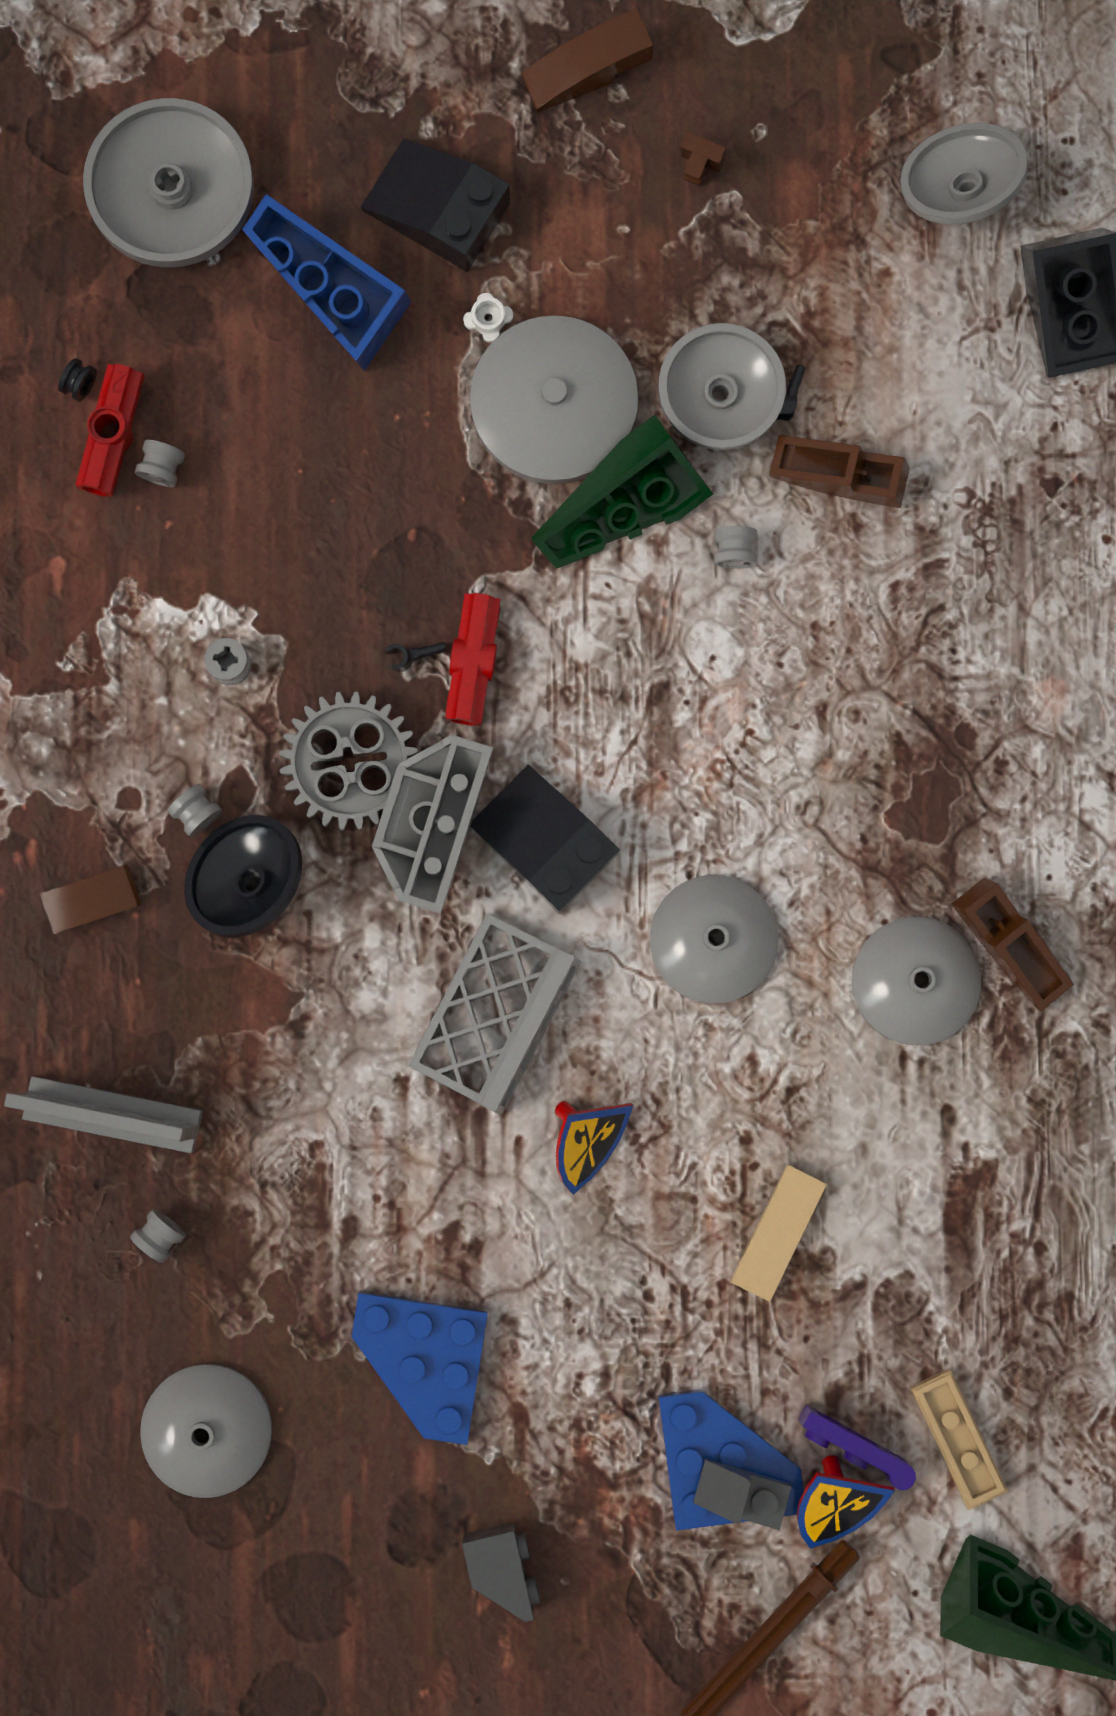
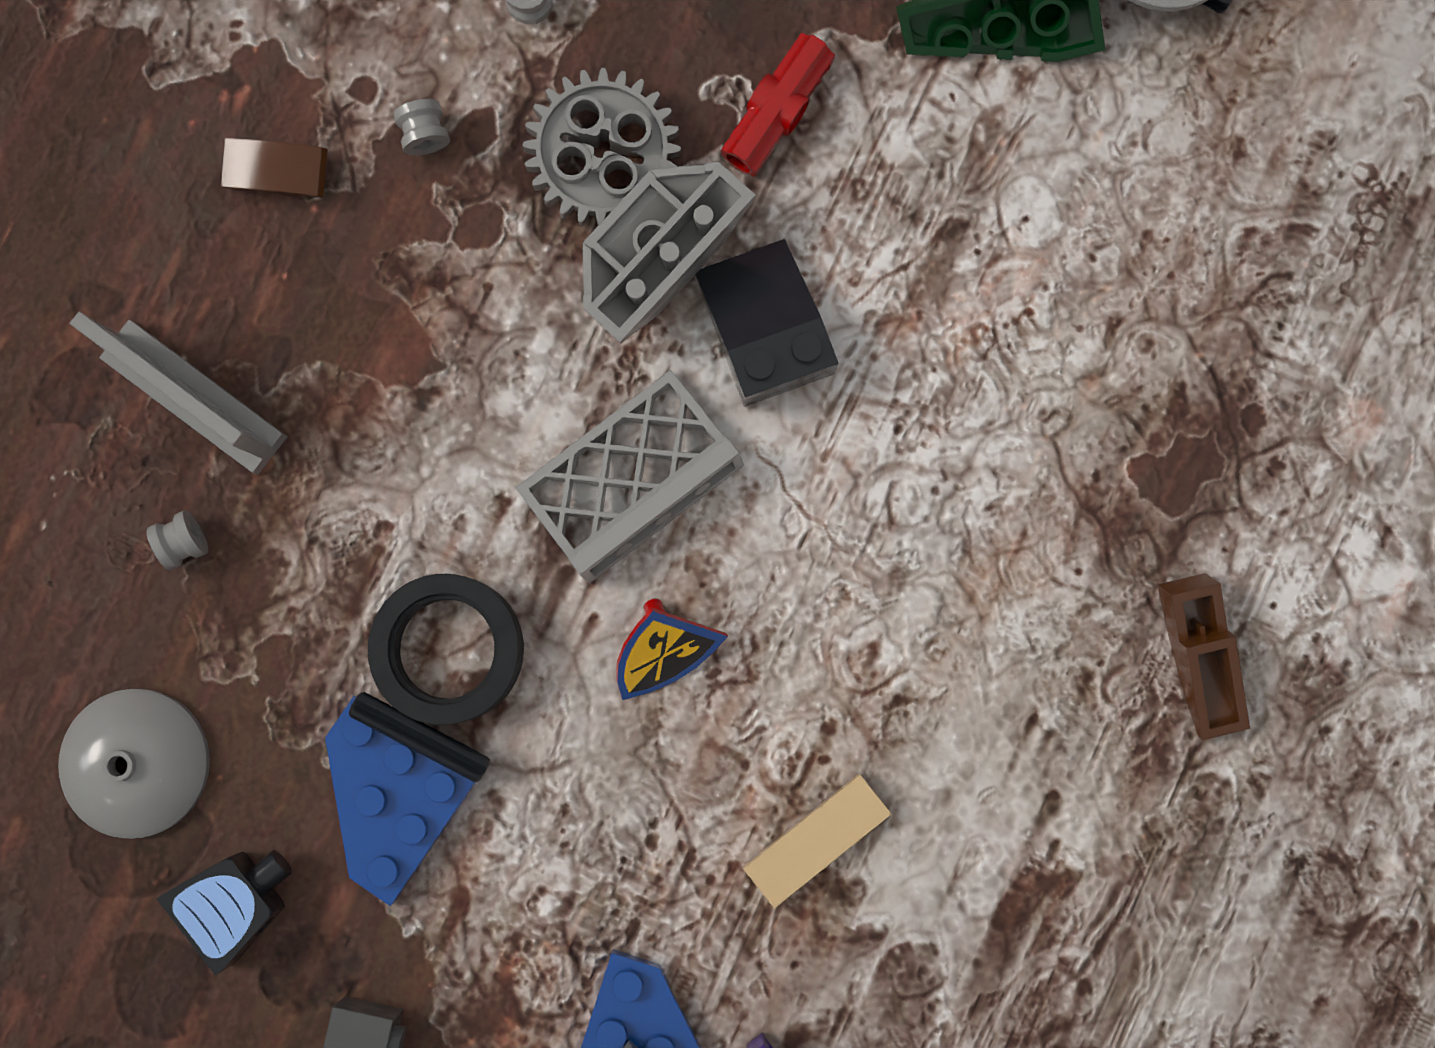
camera: 30 degrees right, 0 degrees up
black dish [184,815,303,938] -> none
black hand [385,642,446,672] -> none
light grey dish [650,875,778,1004] -> none
light grey wheel [714,526,757,569] -> none
reddish brown slope [769,435,910,508] -> none
light grey dish [852,917,981,1045] -> none
none -> torso [157,850,292,976]
none -> black axle [348,692,490,782]
none -> black tyre [368,574,524,725]

